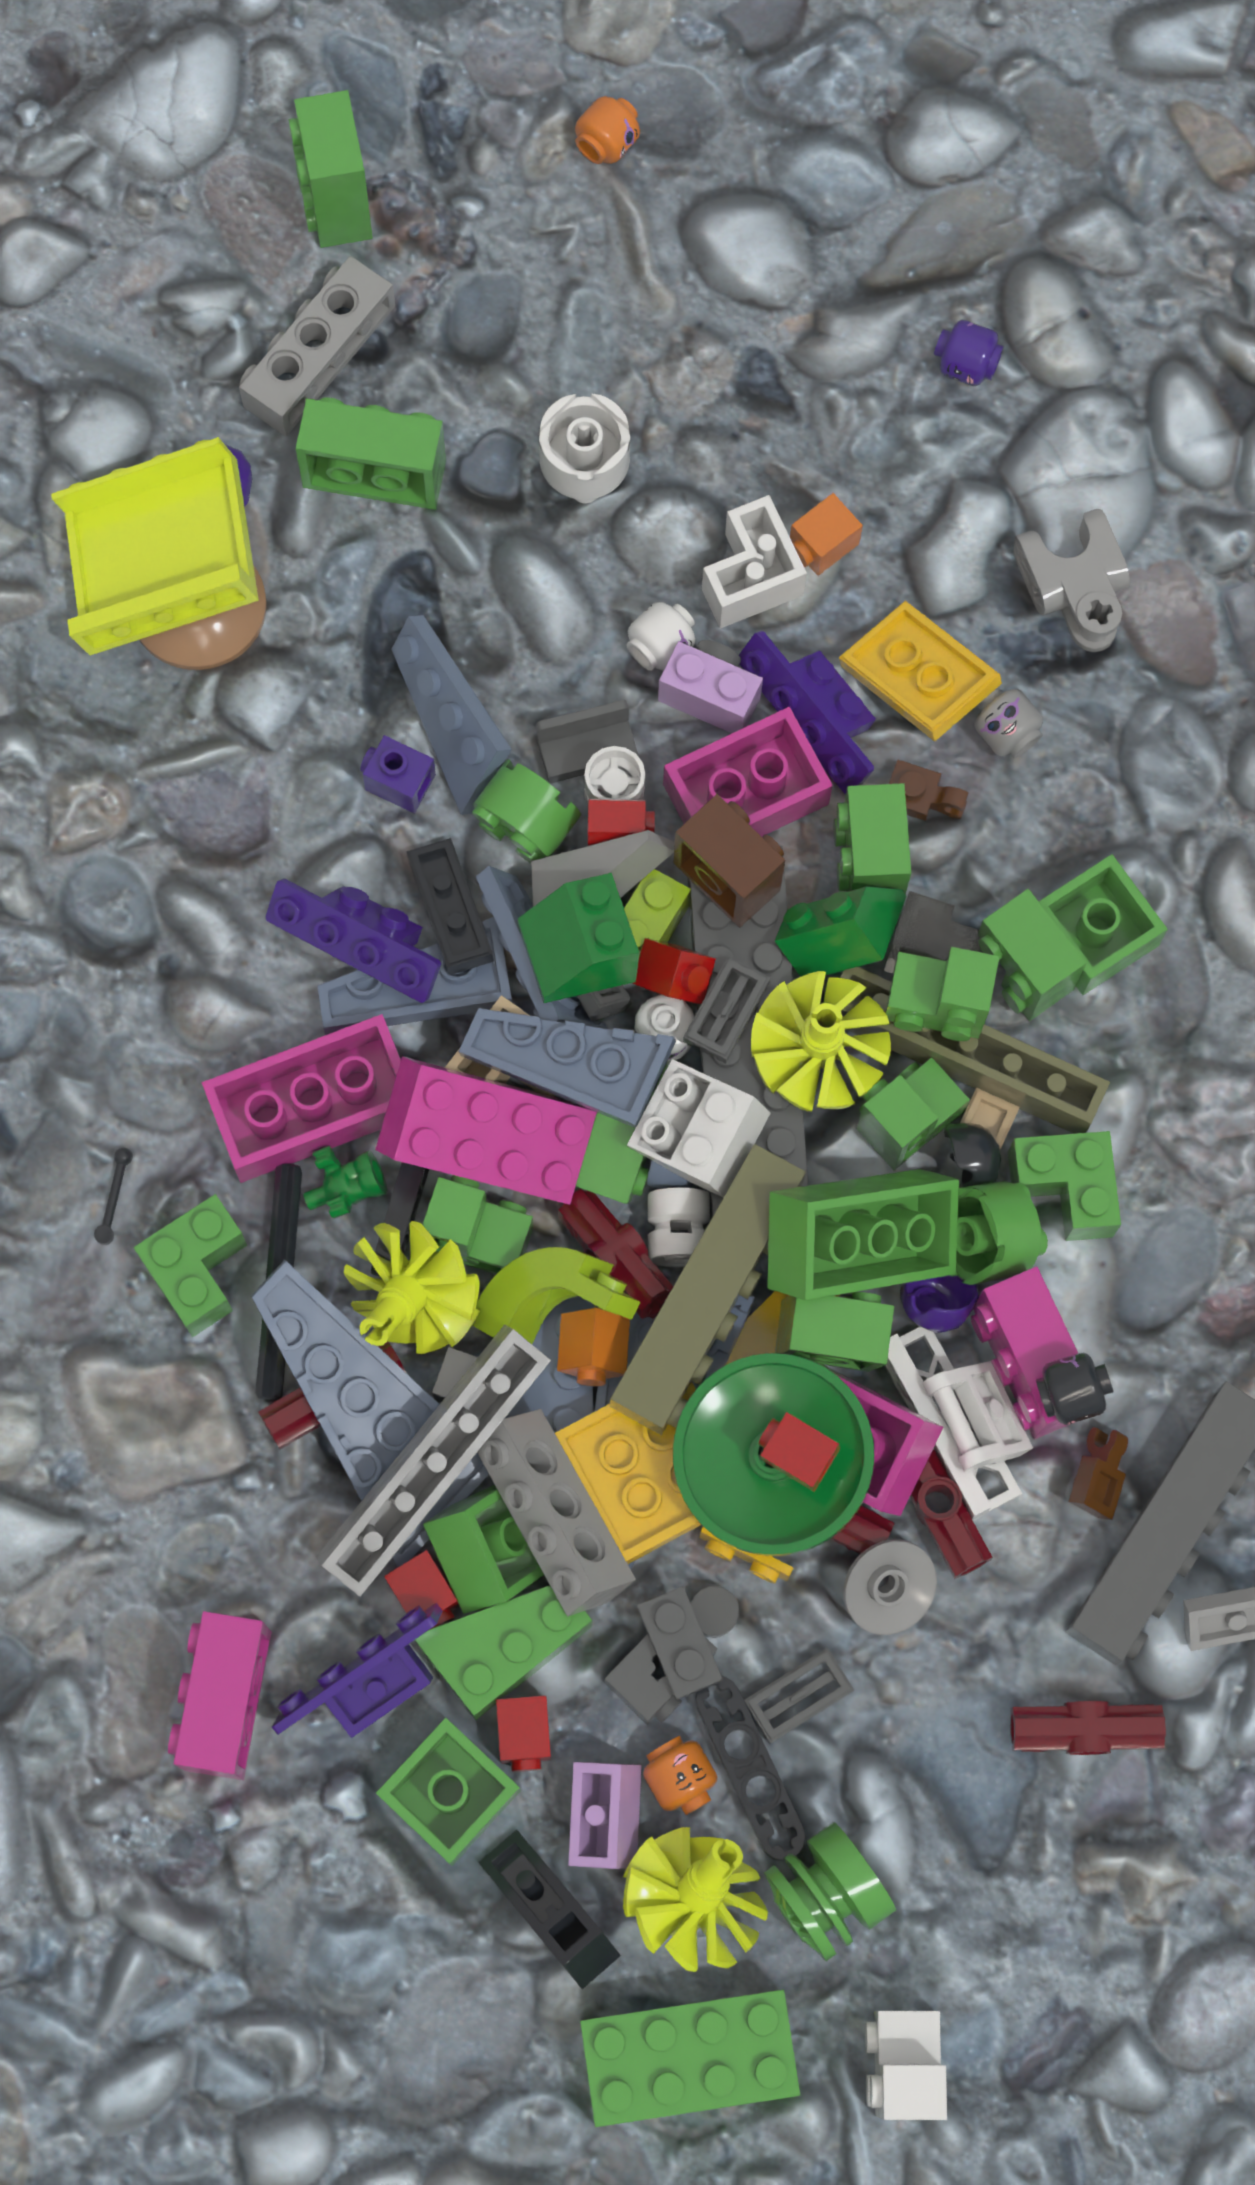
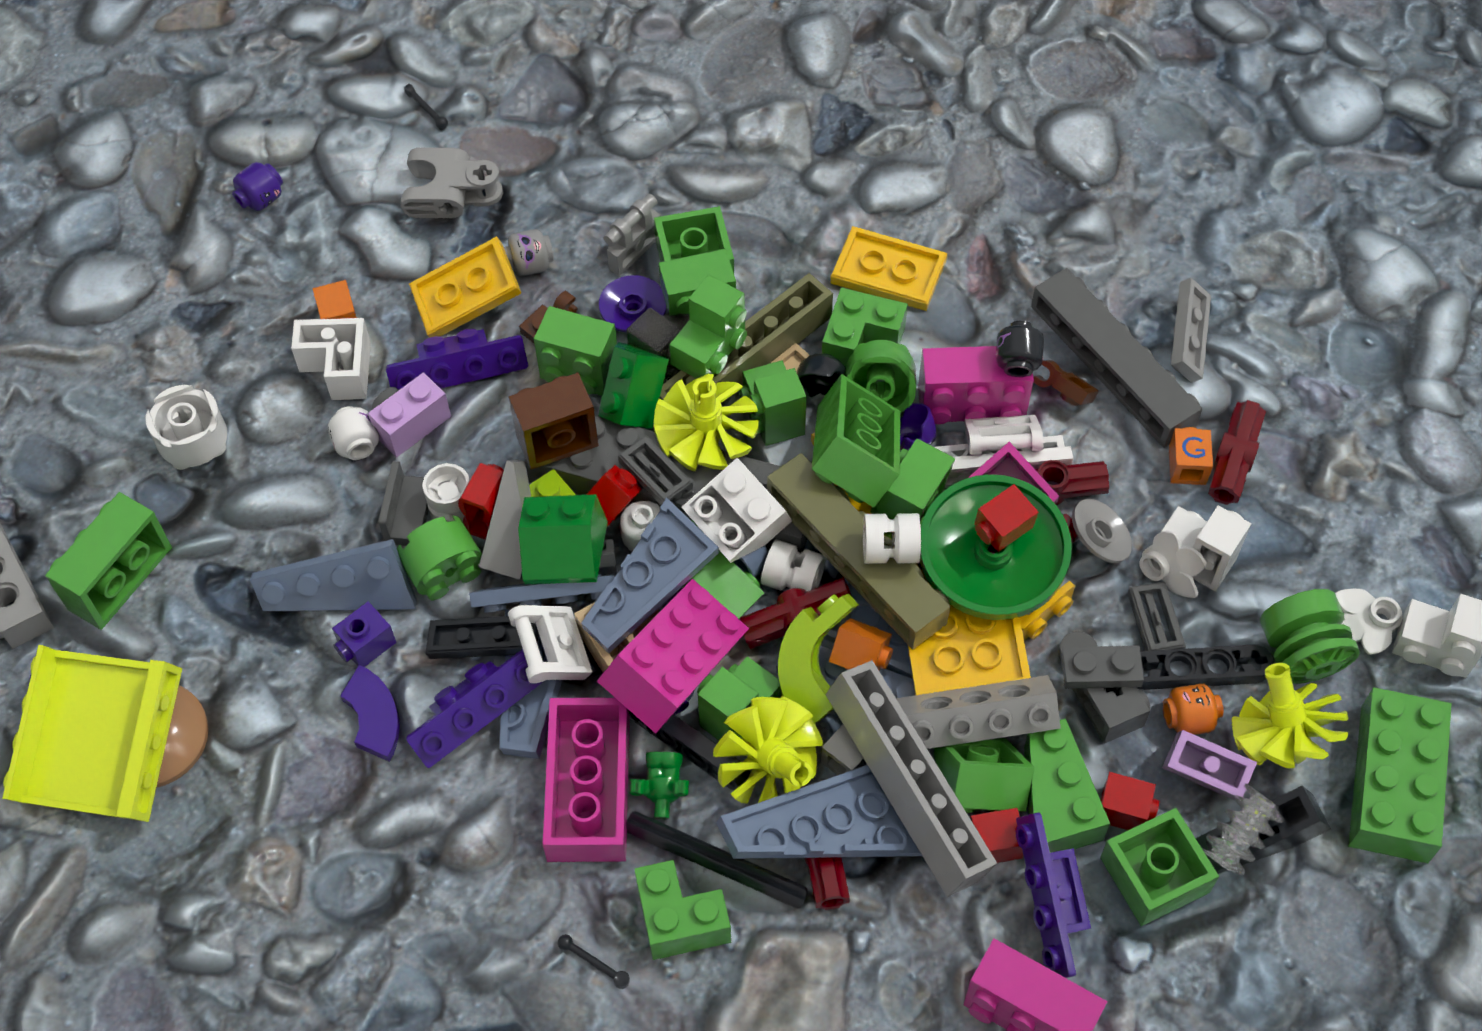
camera: 65 degrees left, 15 degrees down
dark pink brick [663,707,833,837] -> none
none -> dark purple tile [340,665,400,762]
none -> black hinge [404,83,448,129]
none -> white plate [508,605,592,683]
none -> dark purple dish [599,275,667,333]
none -> light grey plate [603,194,661,277]
none -> yellow tile [830,226,948,311]
none -> white wheel [863,513,921,564]
none -> white plate [1140,531,1206,598]
none -> white brick [1161,505,1252,591]
none -> orange brick [1169,427,1213,485]
none -> clear piece [1202,783,1284,876]
none -> white plate [1335,588,1403,655]

